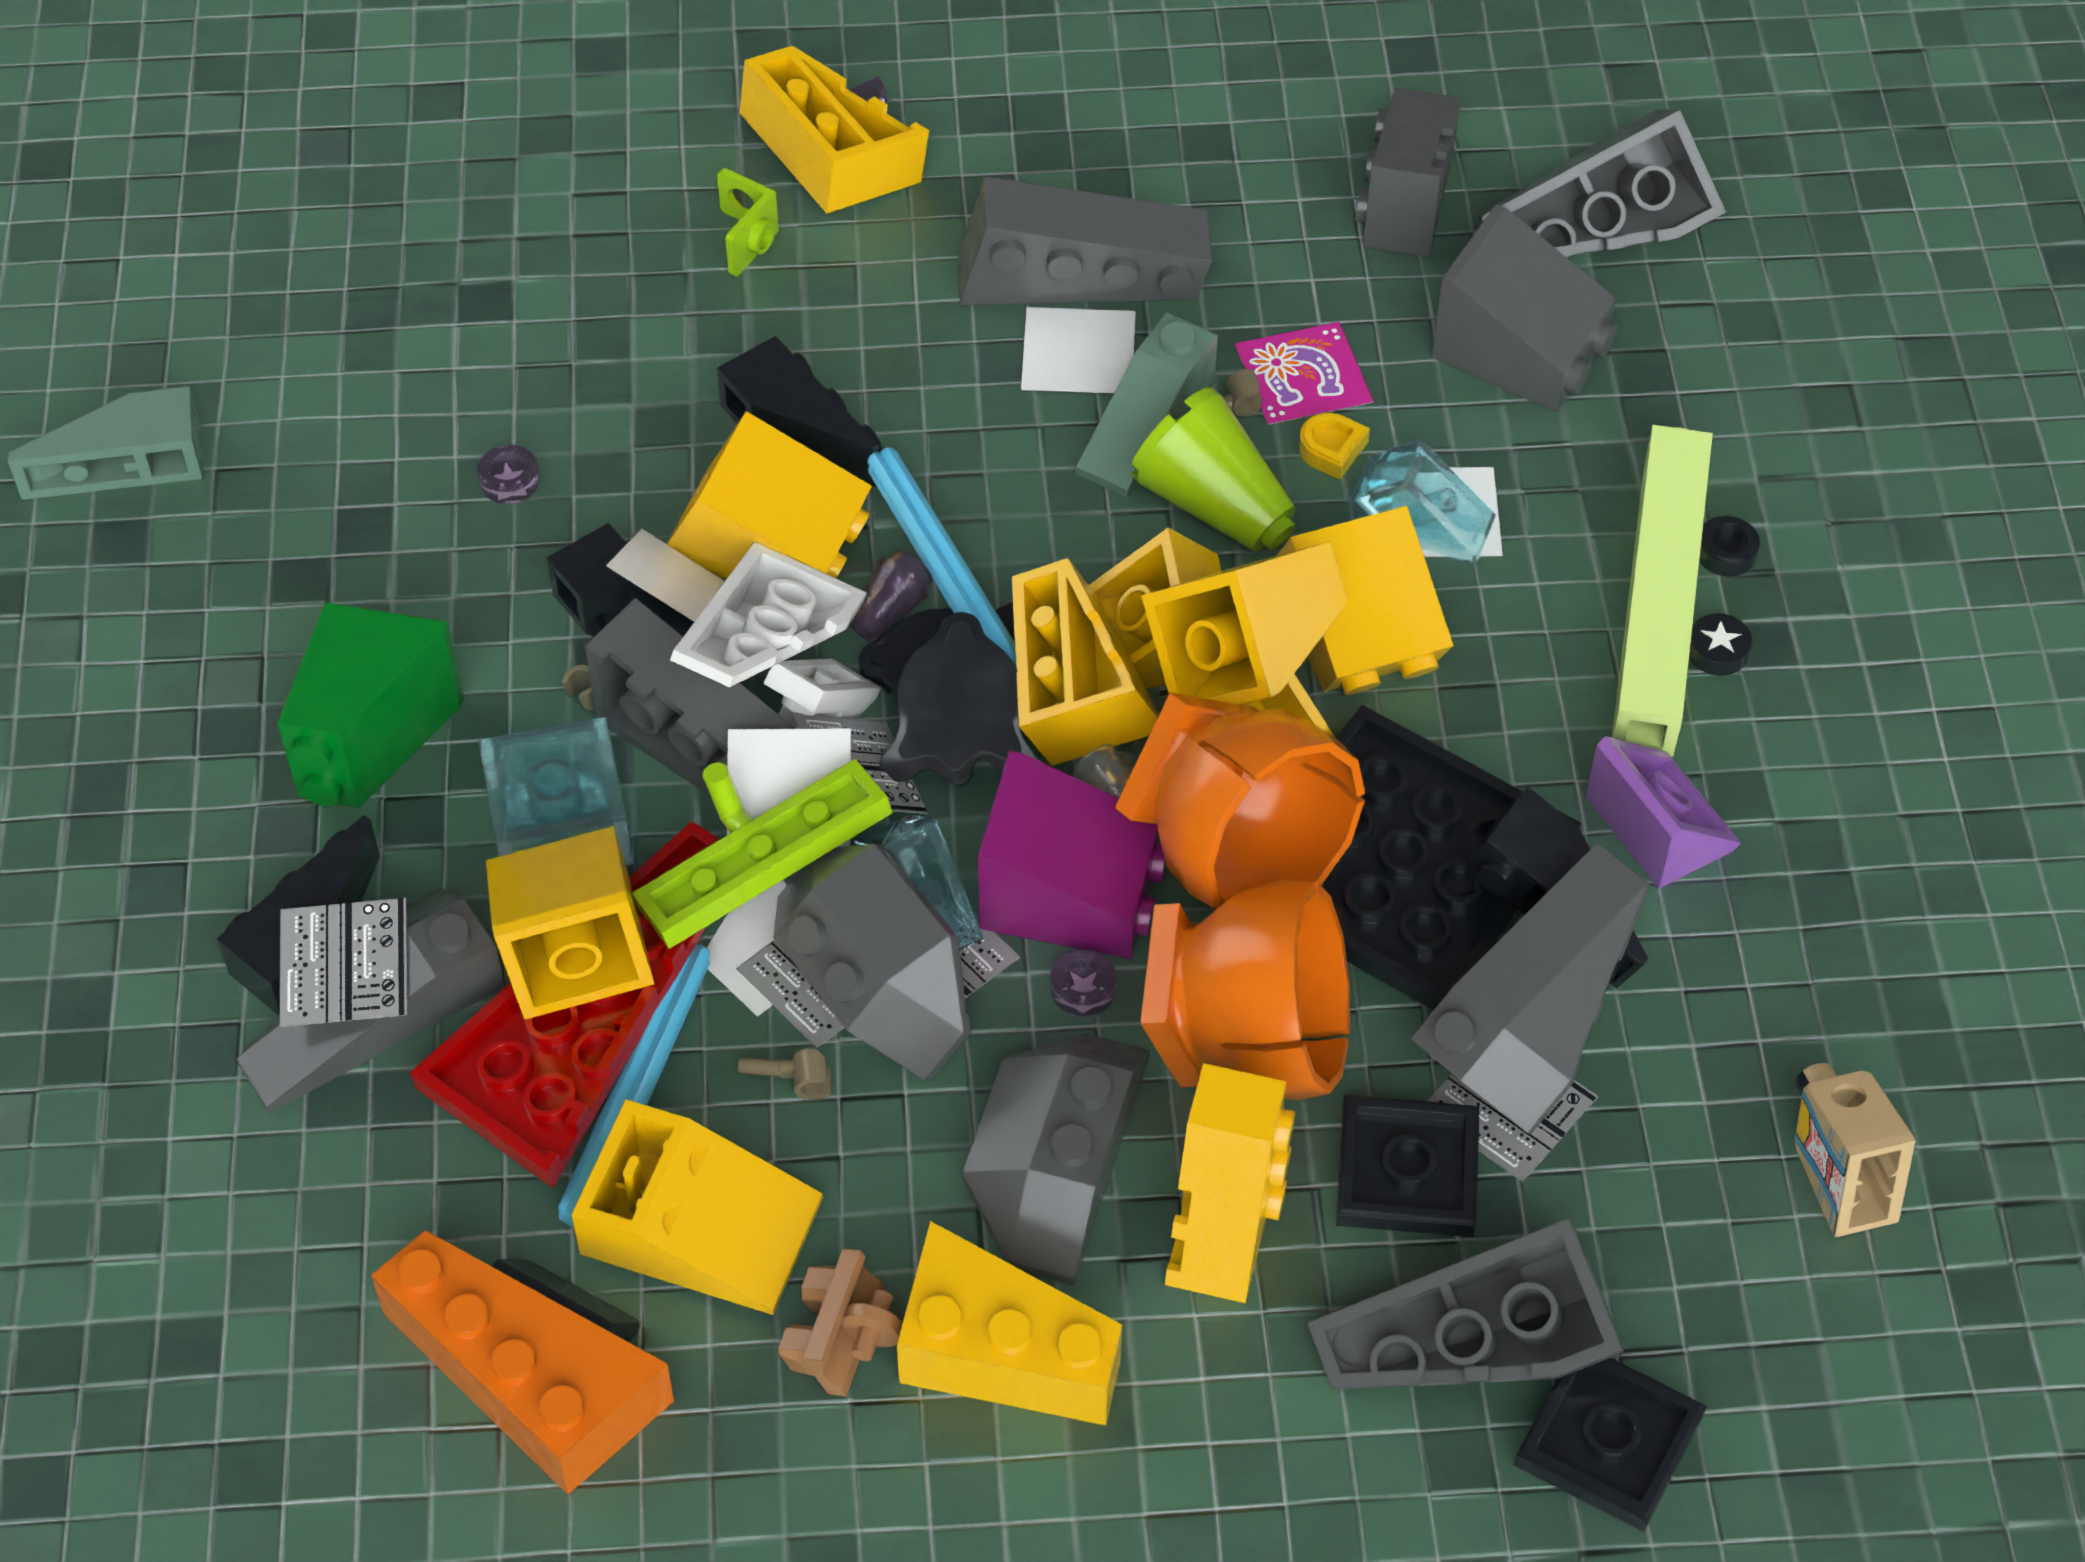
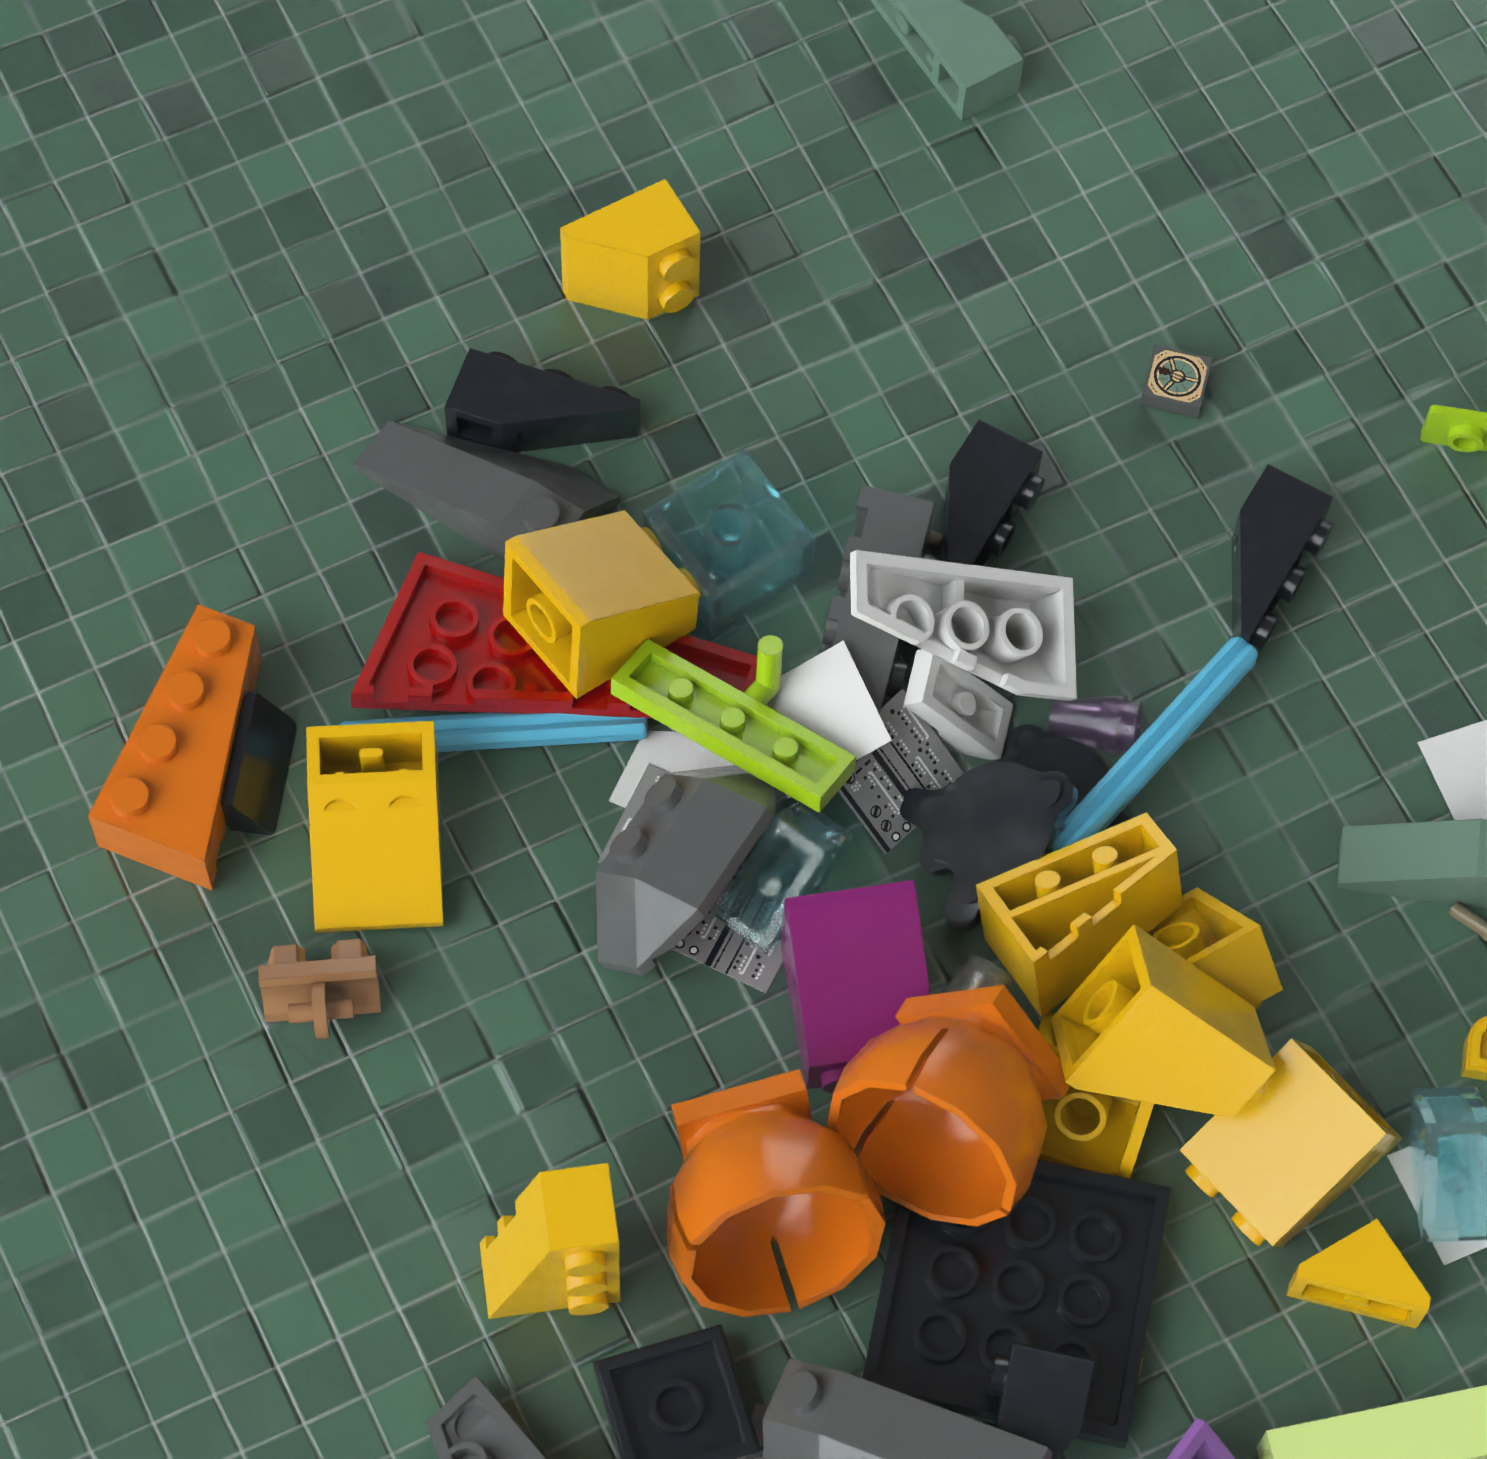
camera: 65 degrees right, 10 degrees up
green slope [277,602,464,808] -> none
light grey sticker [280,898,407,1027] -> none
clear purple tile [477,445,540,504] -> none
white sticker [606,529,725,622] -> none
yellow slope [666,411,872,579] -> none
dark tan hand [738,1048,832,1100] -> none
yellow wedge [897,1221,1122,1426] -> none
dark grey wedge [963,1034,1150,1285] -> none
clear purple tile [1050,949,1117,1017] -> none
lime cone [1130,387,1296,552] -> none
none -> yellow slope [560,179,701,320]
none -> tile [1140,345,1213,418]
none -> yellow slope [1286,1219,1431,1329]

